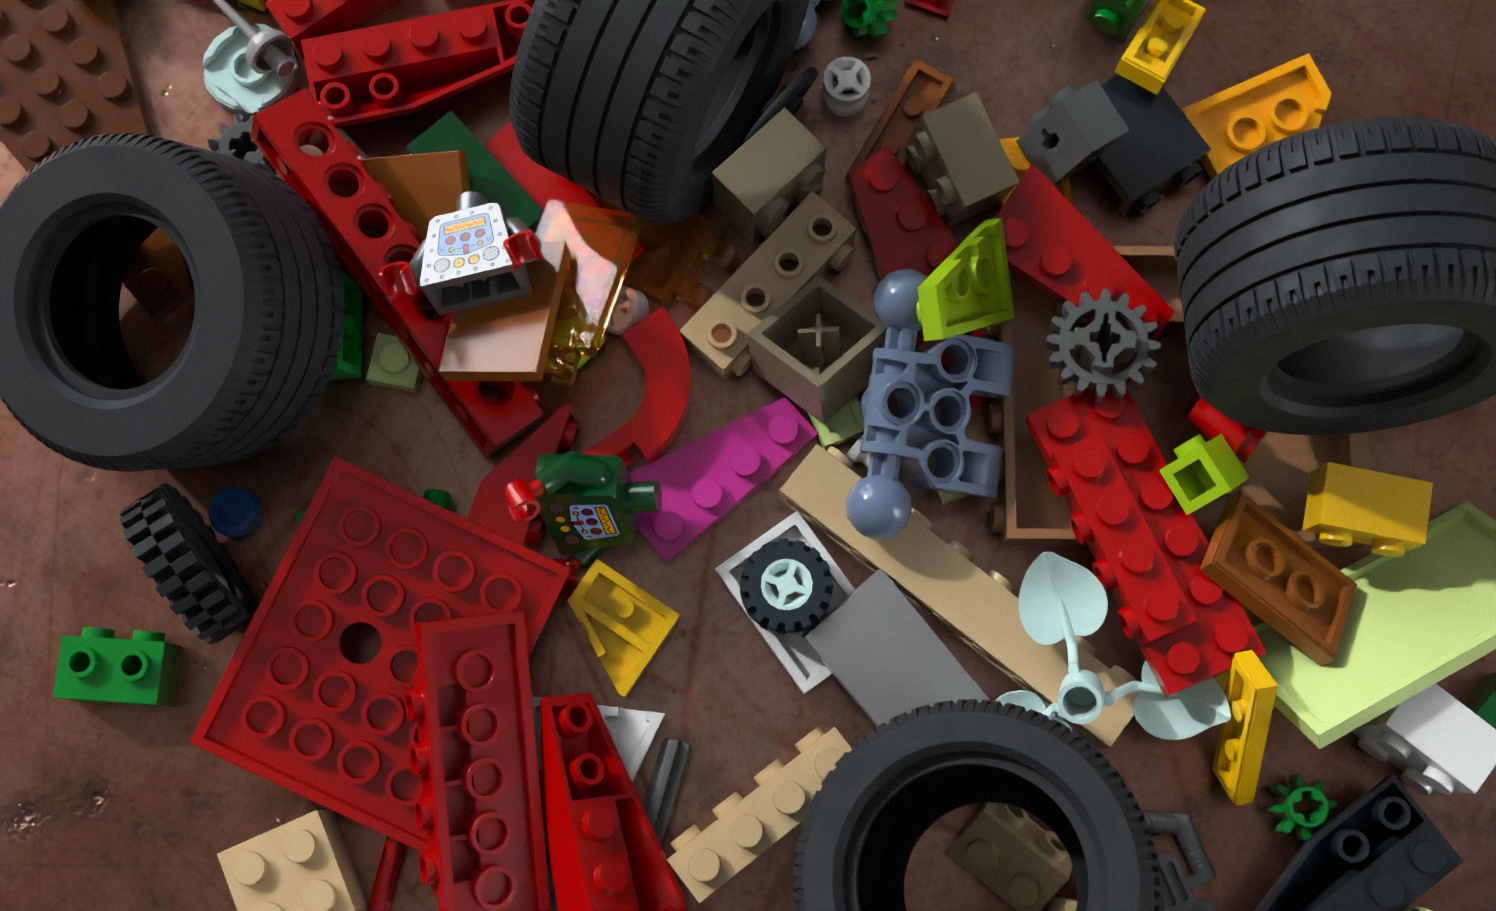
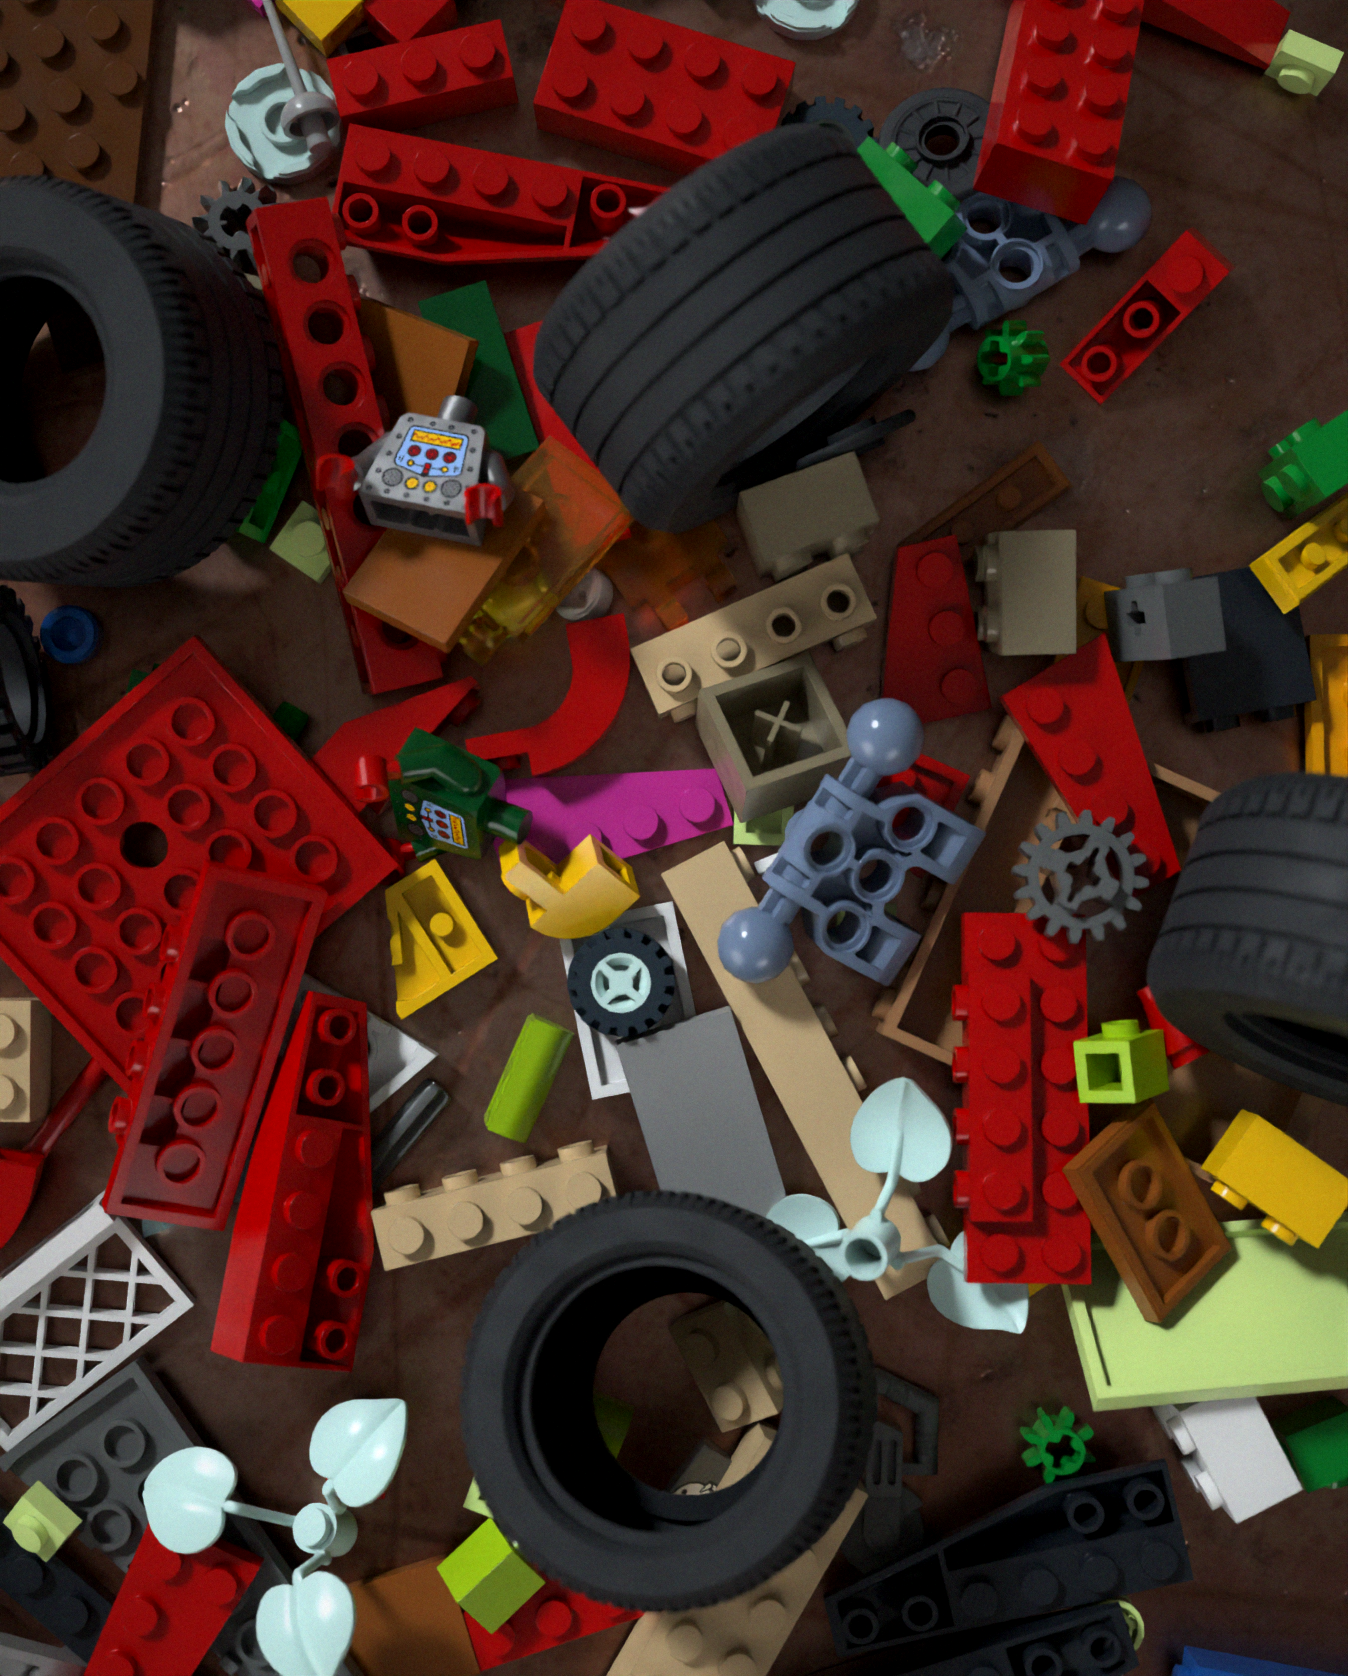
camera: 20 degrees right, 10 degrees up
white wheel [822,56,871,117] -> none
lime wing [916,218,1015,341] -> none
yellow tile [1212,650,1278,806] -> none
none -> lime brick [484,1013,574,1143]
none -> yellow brick [498,834,640,939]

